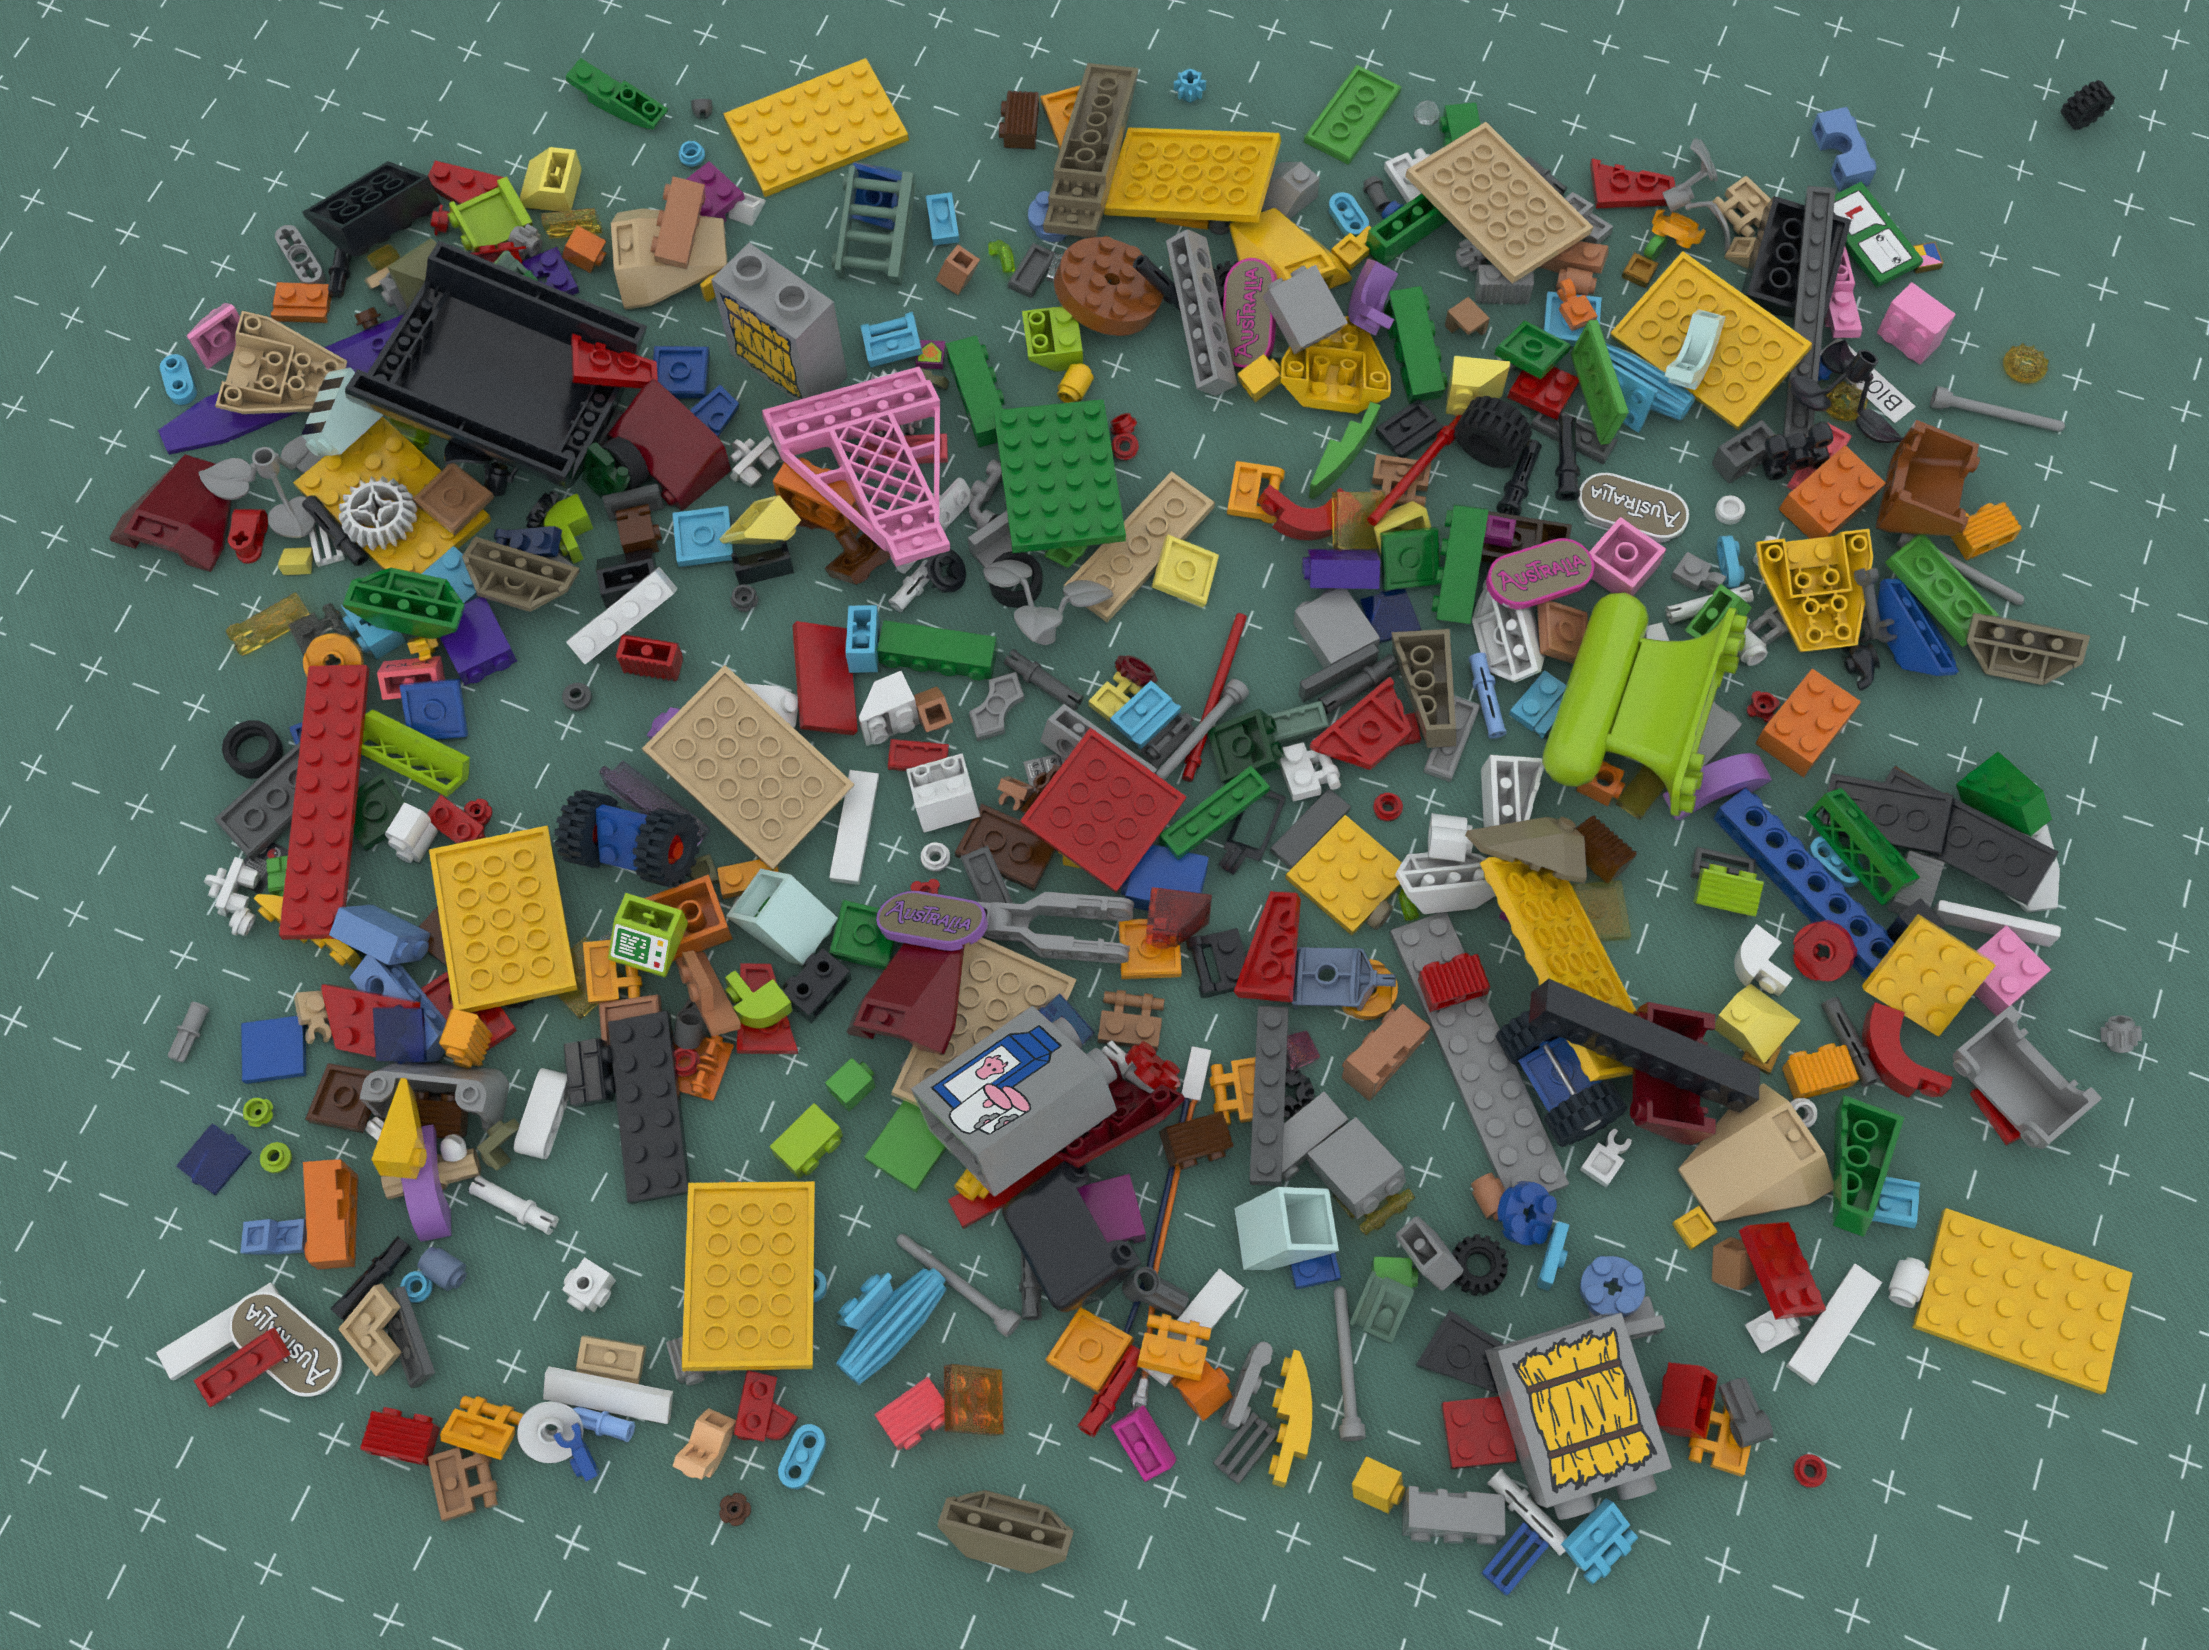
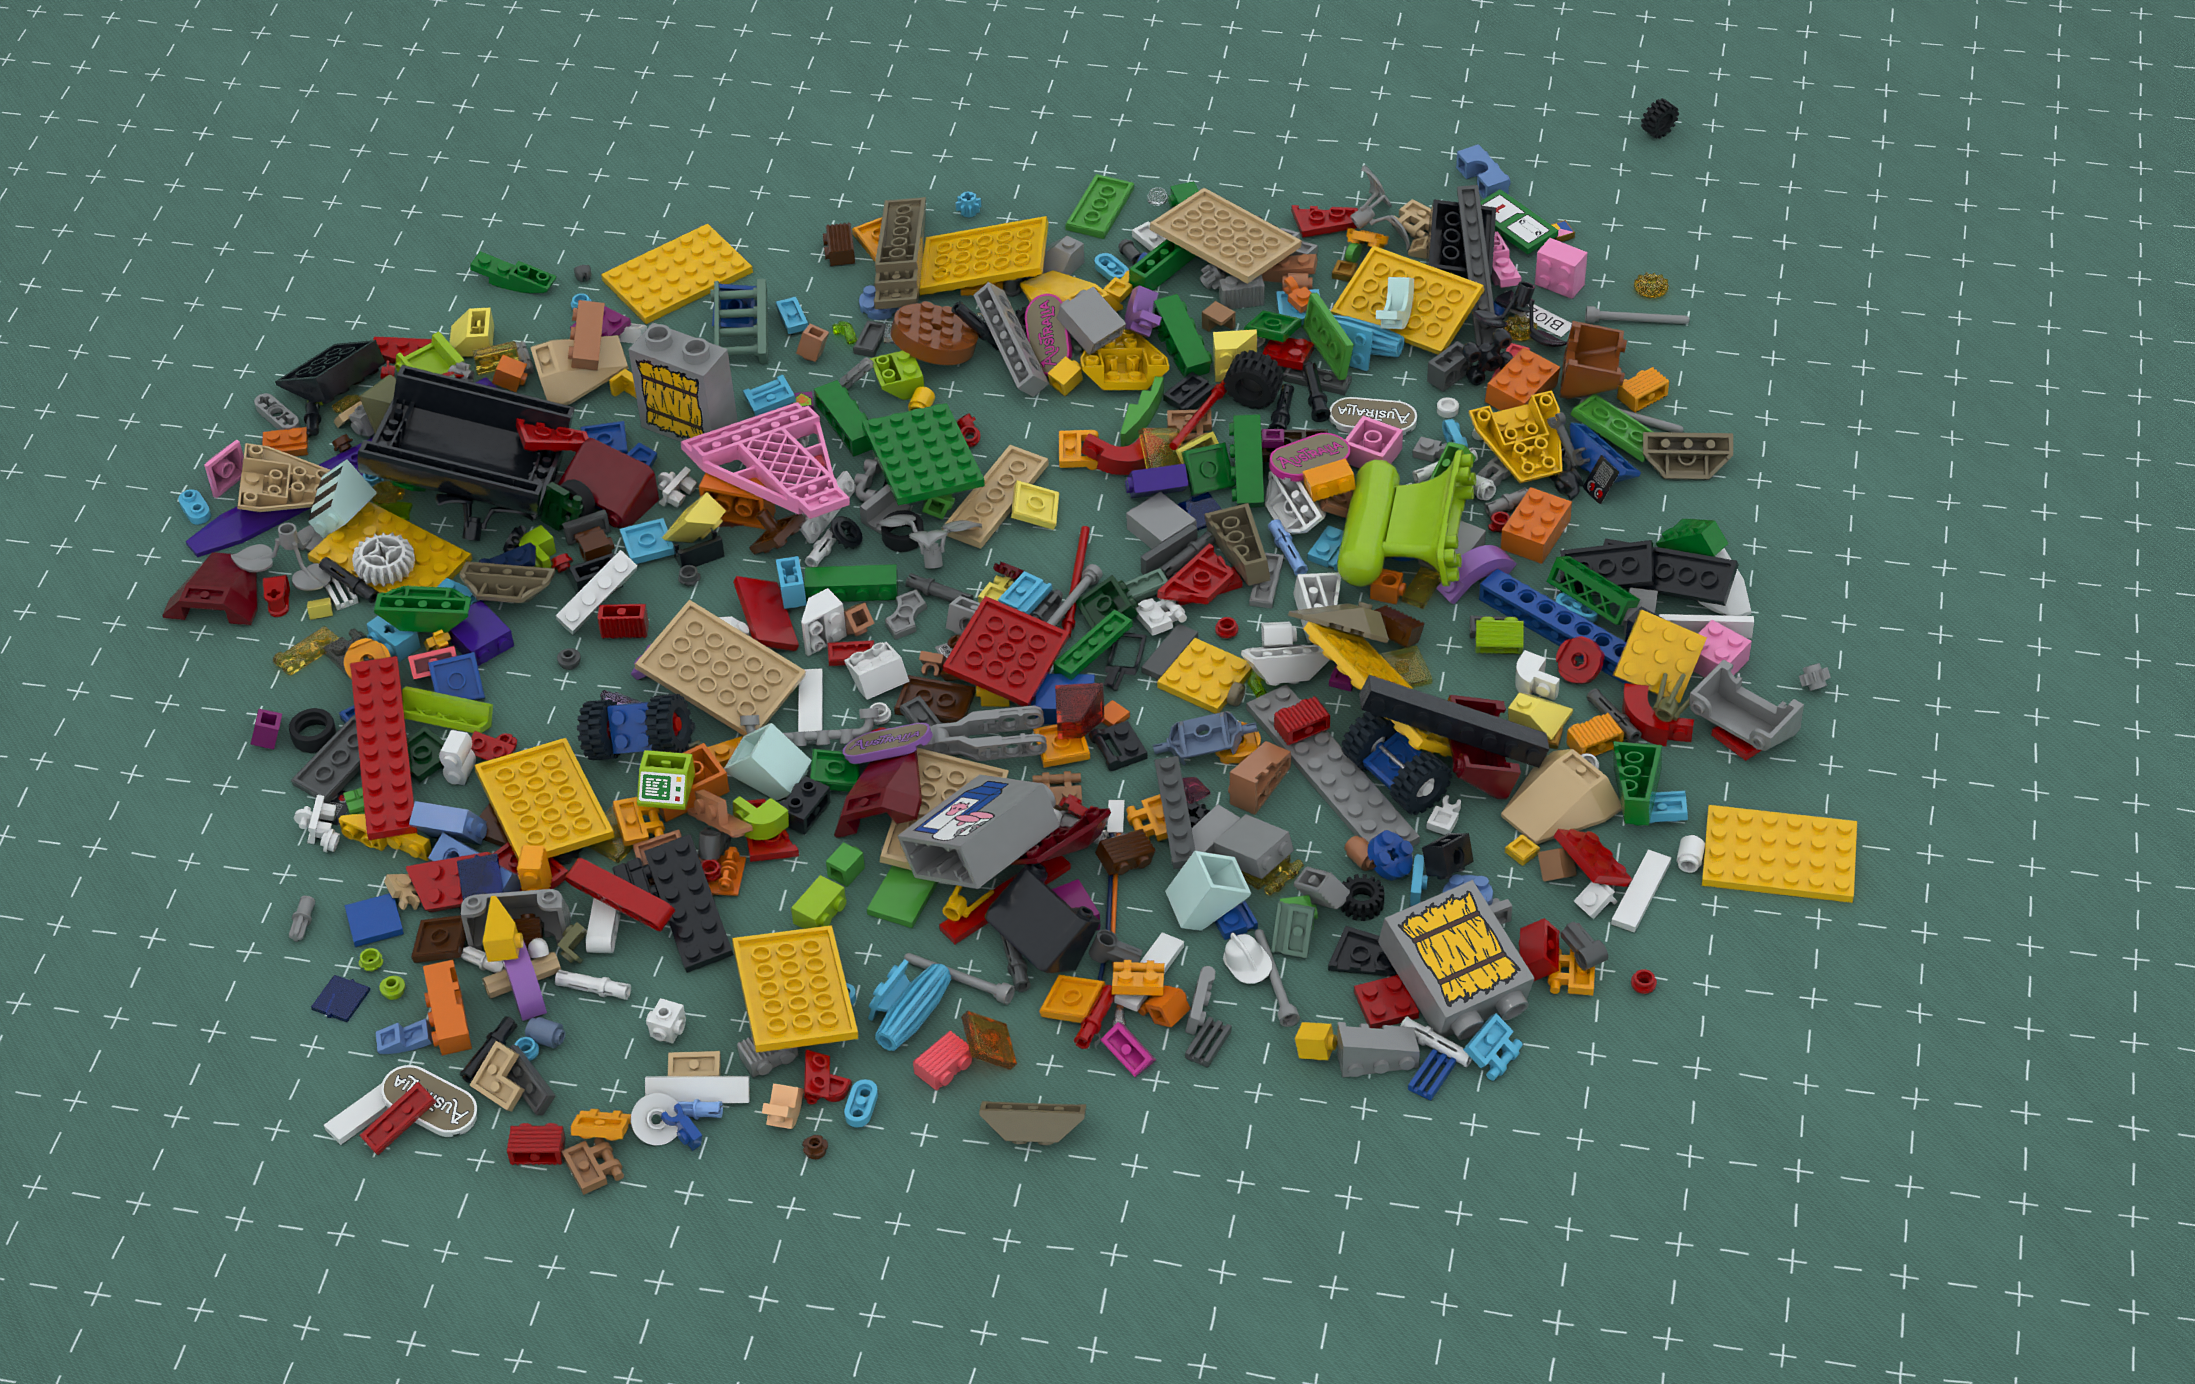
camera: 10 degrees left, 20 degrees down
medium nougat plate [412,463,494,536] -> none
red wing [1234,891,1301,1002] -> none
yellow slope [1268,1350,1312,1488] -> none
none -> magenta slope [250,709,282,749]
none -> light grey axle [514,341,534,374]
none -> red plate [551,553,573,572]
none -> red beam [564,858,675,932]
none -> light grey bar [740,708,879,747]
none -> light grey axle [840,357,874,389]
none -> orange tile [1096,700,1130,727]
none -> white piece [1223,933,1272,984]
none -> light orange brick [1302,458,1356,502]
none -> black brick [1422,833,1474,880]
none -> light grey pin [1484,487,1528,517]
none -> black sticker [1583,455,1619,504]
none -> olive plant [1653,673,1690,722]

